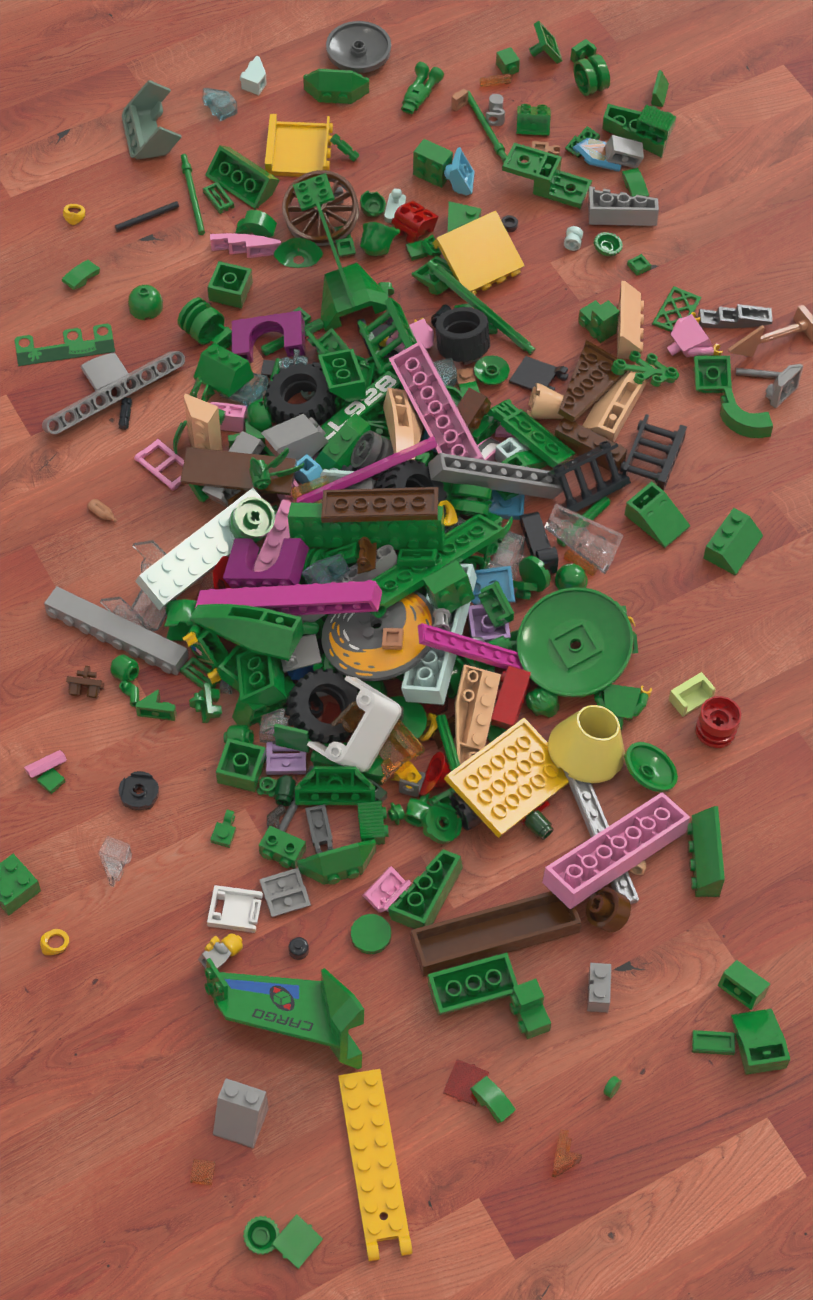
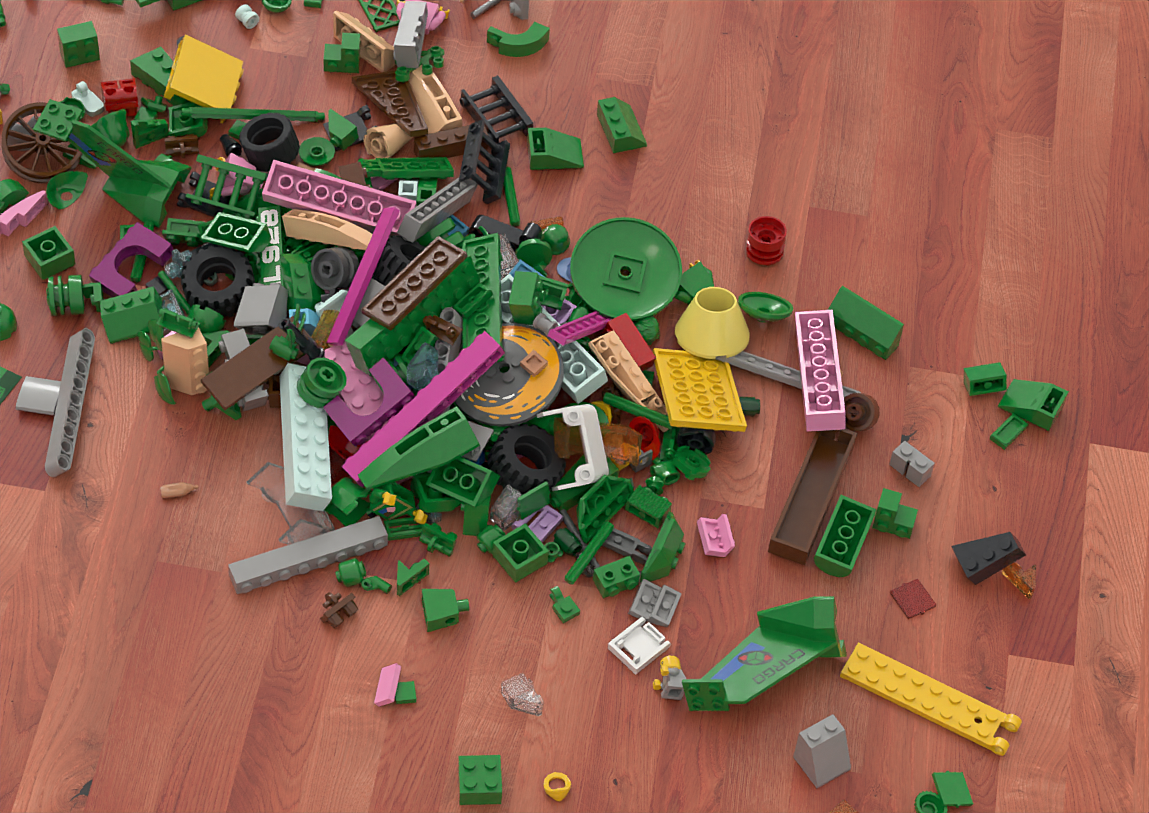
camera: 55 degrees left, 5 degrees down
black axle [118,397,132,430] -> none
black plate [119,771,159,810] -> none
bright pink window [134,439,184,491] -> none
black piece [288,937,309,960] -> none
green tile [351,914,391,954] -> none
green wedge [388,849,463,929] -> none
medium azure slope [444,147,475,195] -> none
green slope [470,1076,516,1123] -> none
clear wedge [544,504,624,574] -> none
green tile [603,1076,622,1098] -> none
yellowish green panel [669,672,716,717] -> none
green slope [693,356,732,393] -> none
none -> green wing [131,119,169,149]
none -> green hinge [156,308,201,338]
none -> reddish brown hips [164,134,199,158]
none -> black pin [279,318,325,360]
none -> green slope [328,109,359,151]
none -> light grey wedge [393,1,428,68]
none -> green torso [421,589,469,632]
none -> green axle [564,521,614,585]
none -> black wedge [951,532,1026,585]

